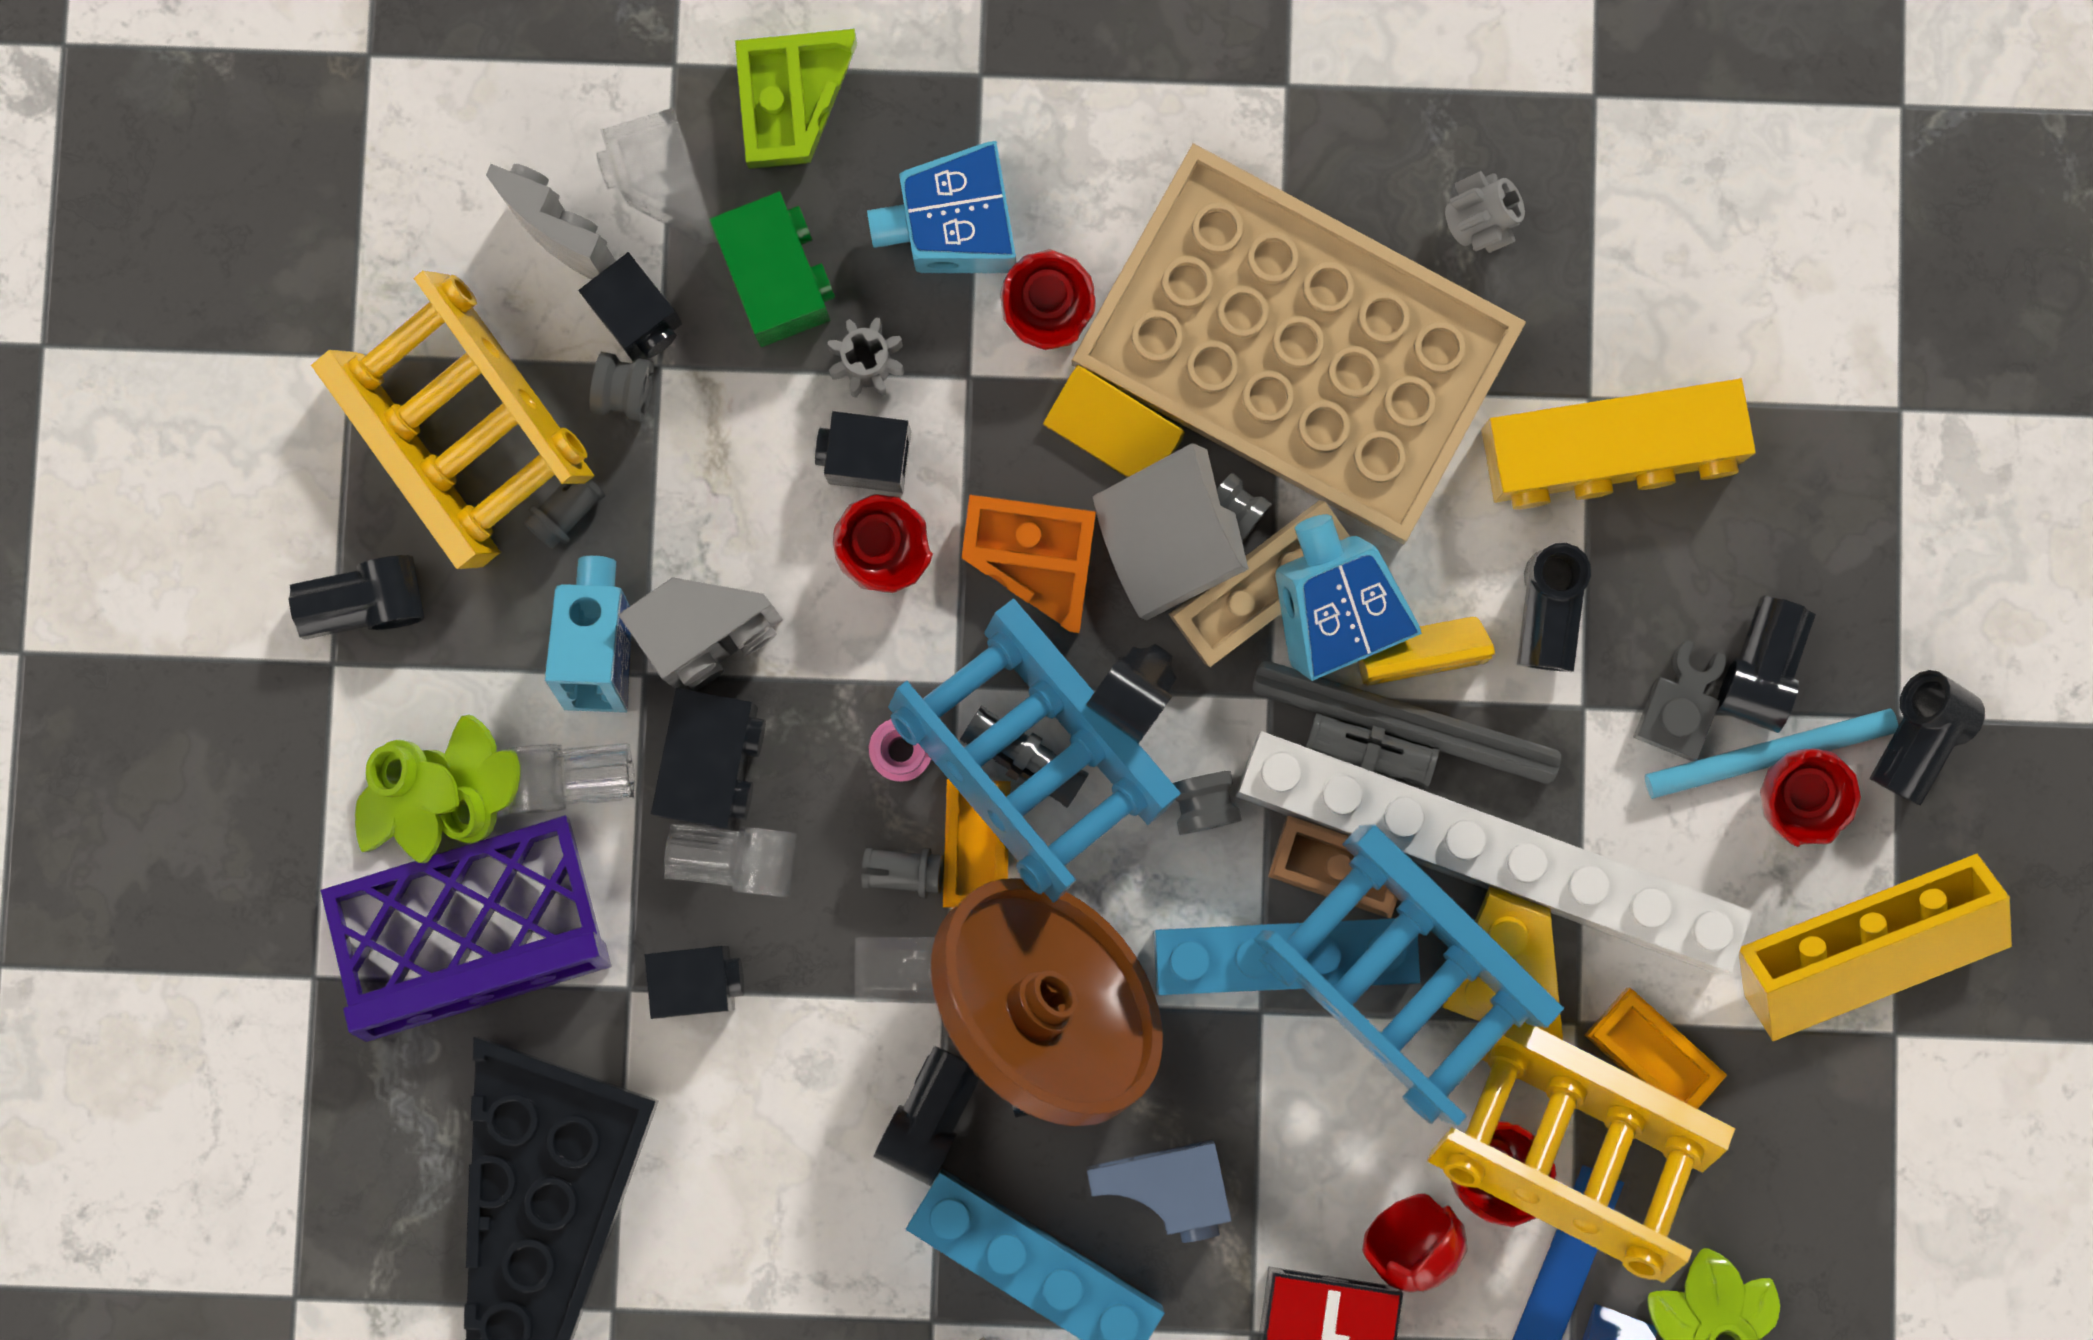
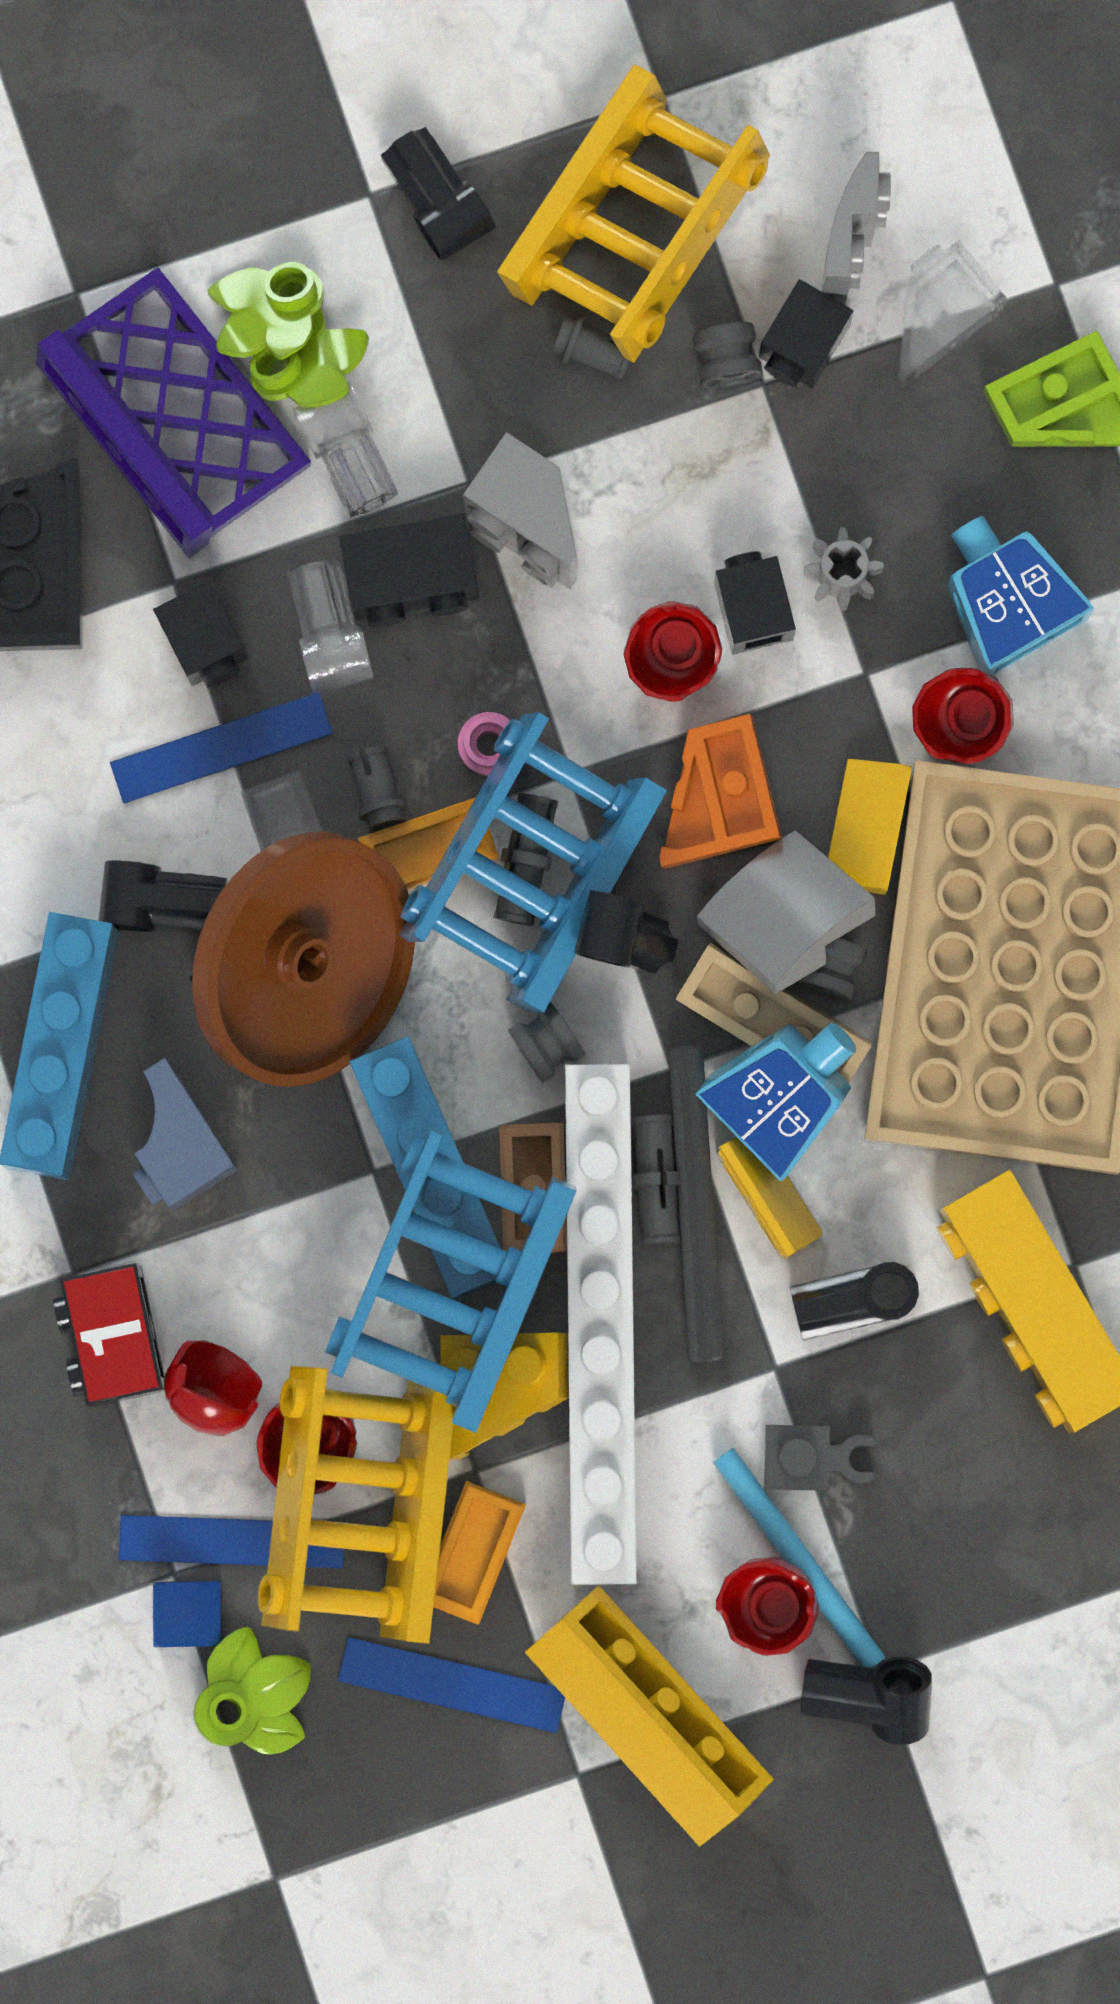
camera: 70 degrees right, 0 degrees up
medium azure torso [545,556,631,713] -> none
green brick [709,191,835,348] -> none
black piece [1717,596,1816,733] -> none
none -> blue sticker [110,692,333,804]
none -> blue sticker [338,1637,565,1733]

